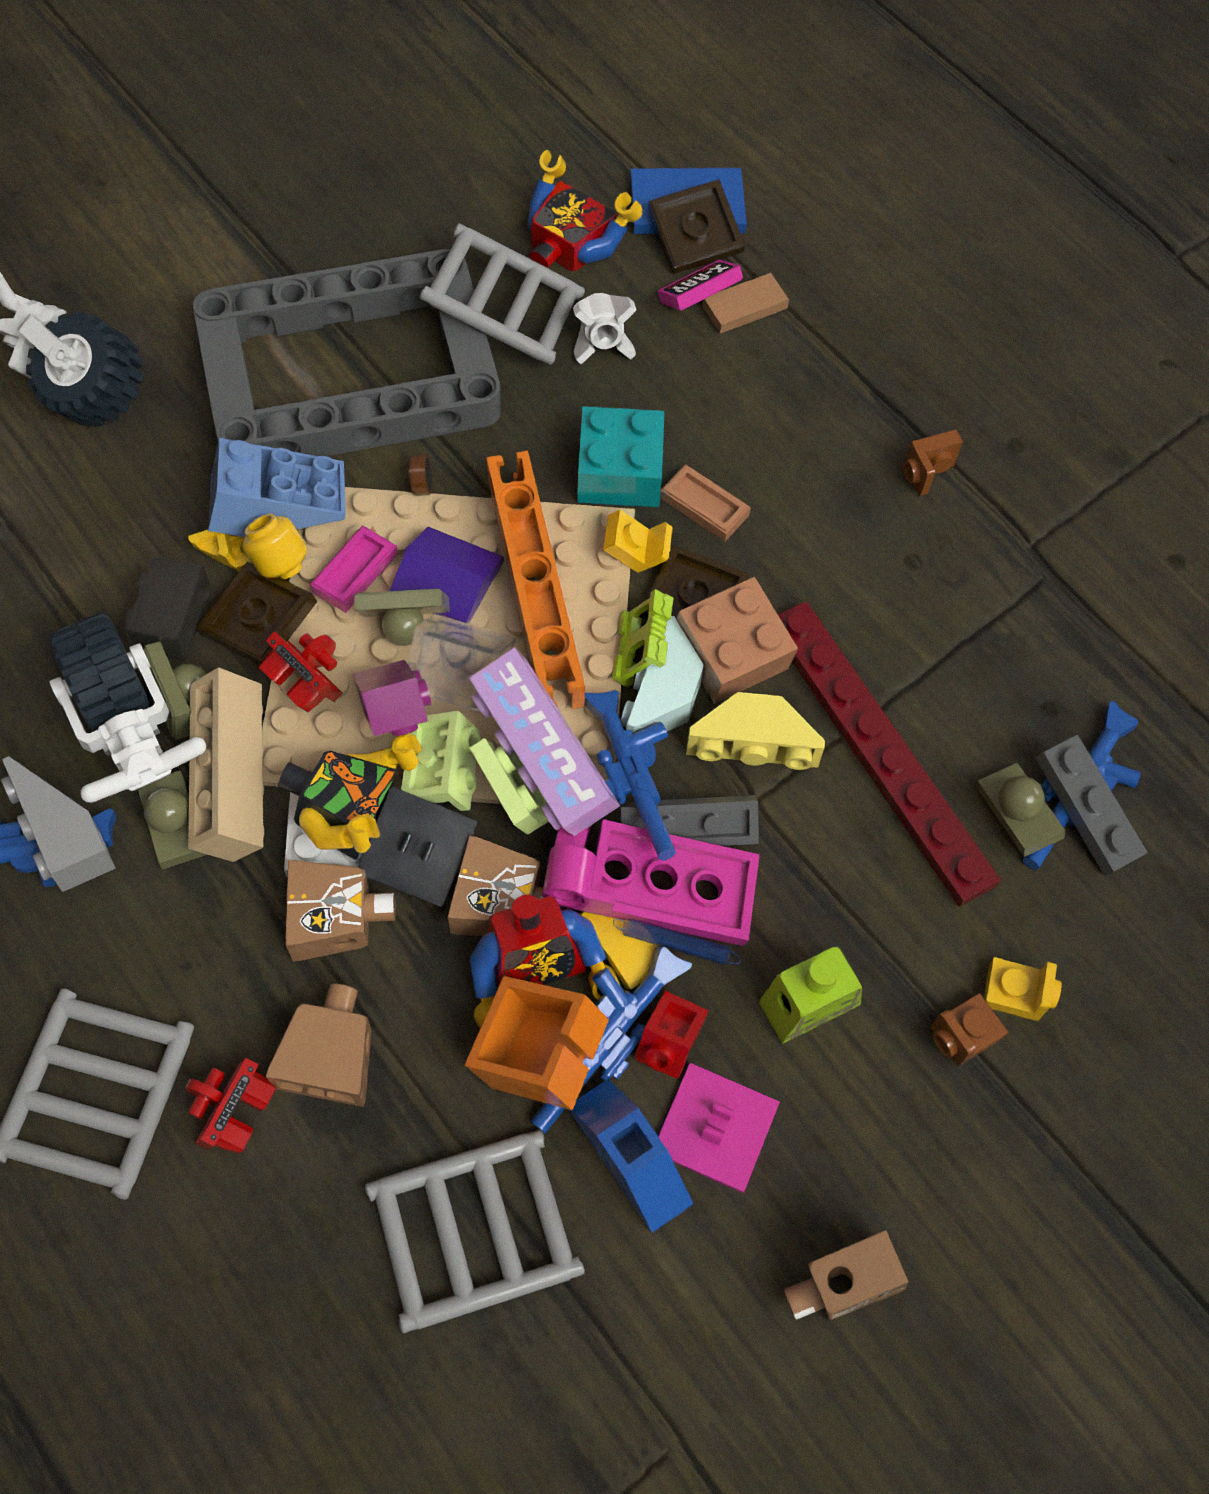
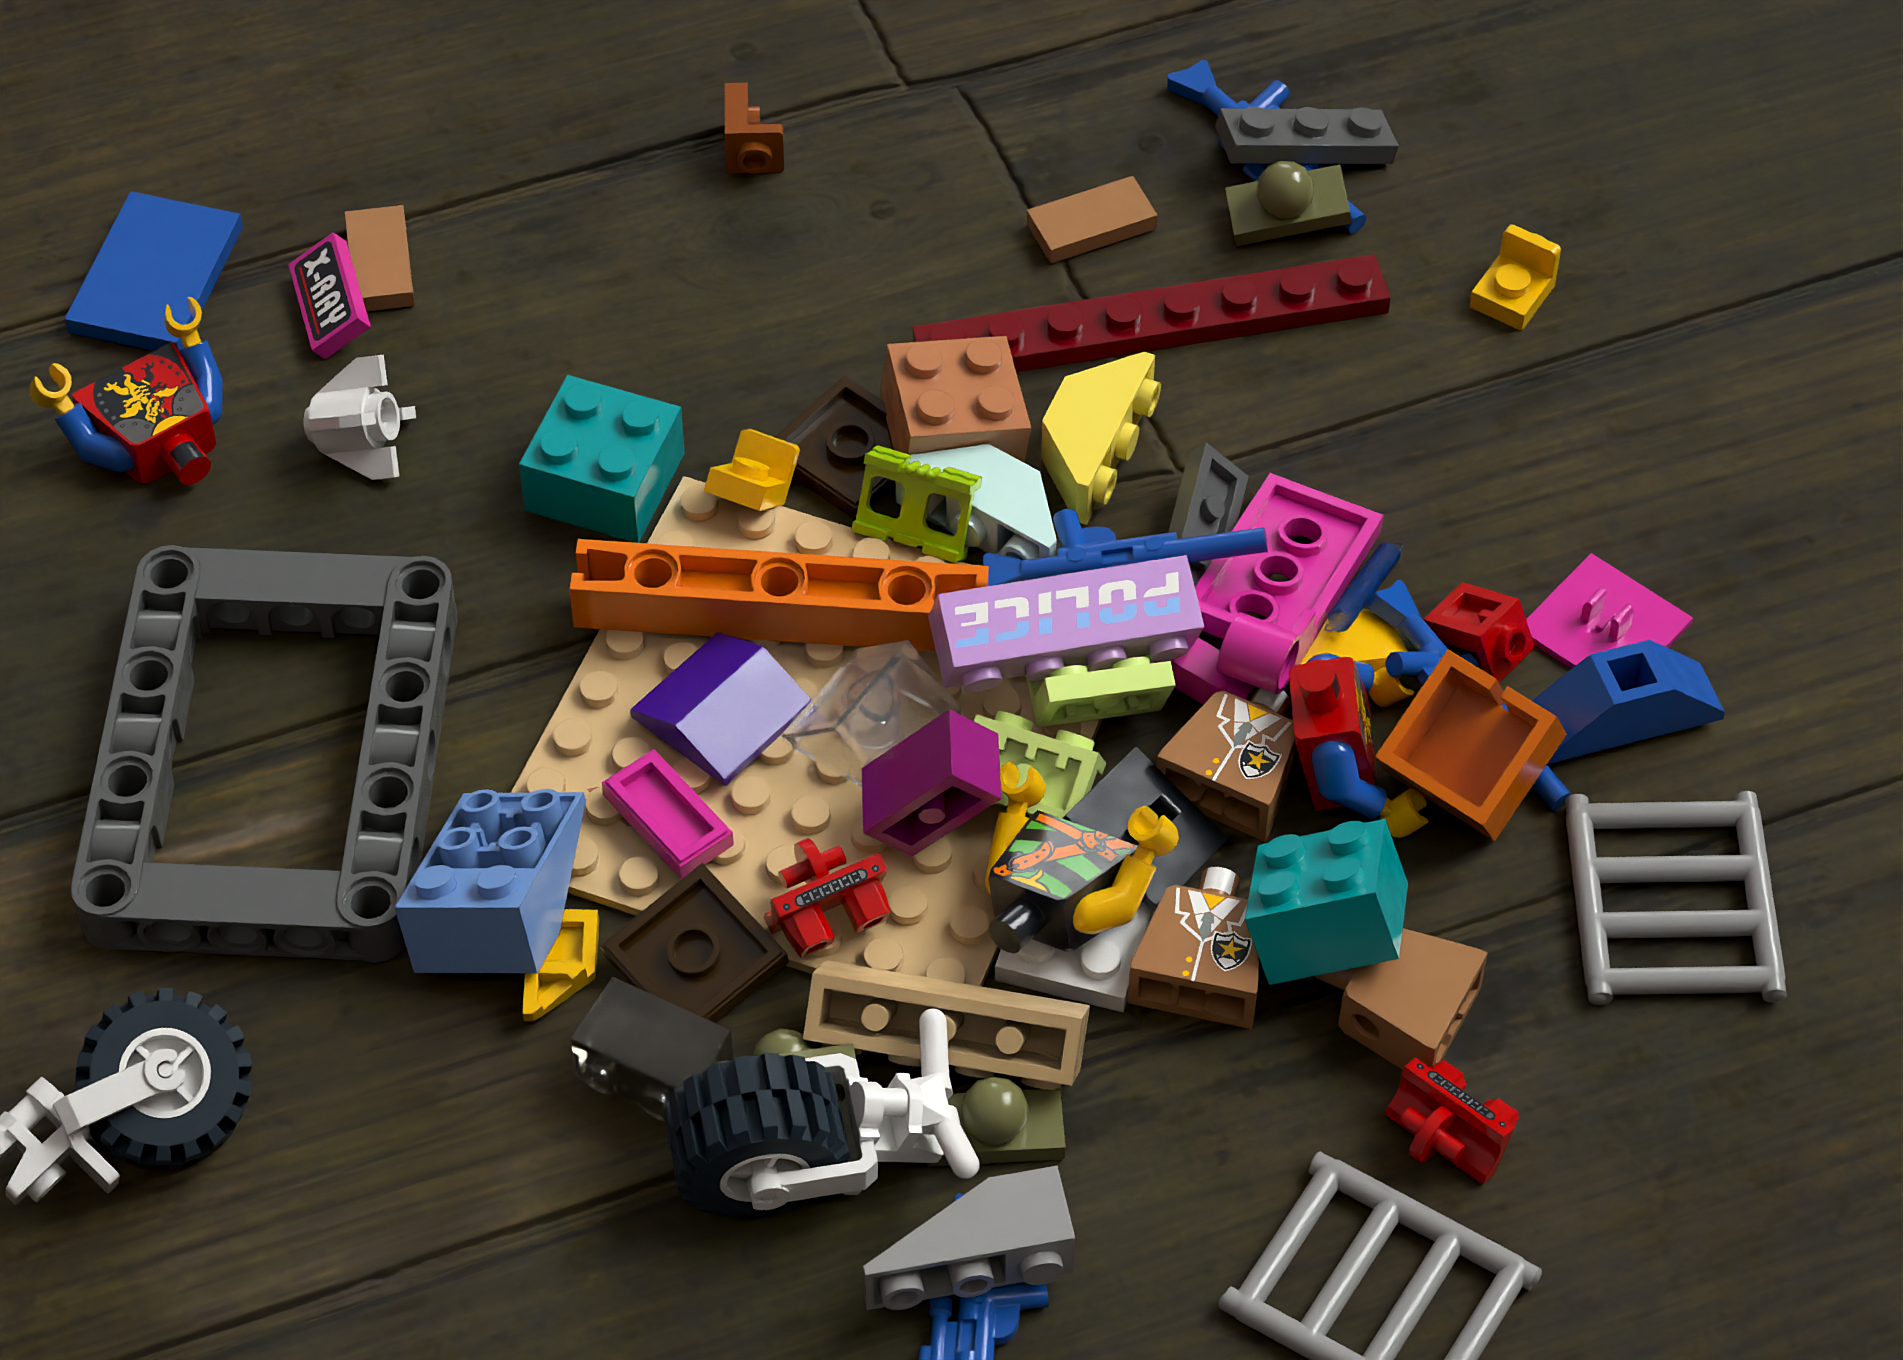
camera: 70 degrees left, 10 degrees down
yellow head [242,513,308,579] -> none
olive tile [354,589,450,646] -> none
reddish brown tile [409,454,433,496] -> none
light grey bar [420,223,585,365] -> none
dark brown tile [648,179,745,274] -> none
nougat tile [660,464,751,542] -> none
lime torso [759,946,862,1044] -> none
medium nougat torso [784,1230,908,1320] -> none
dark orange bracket [930,993,1009,1067] -> none
none -> medium nougat tile [1026,176,1158,264]
none -> teal brick [1245,819,1408,985]

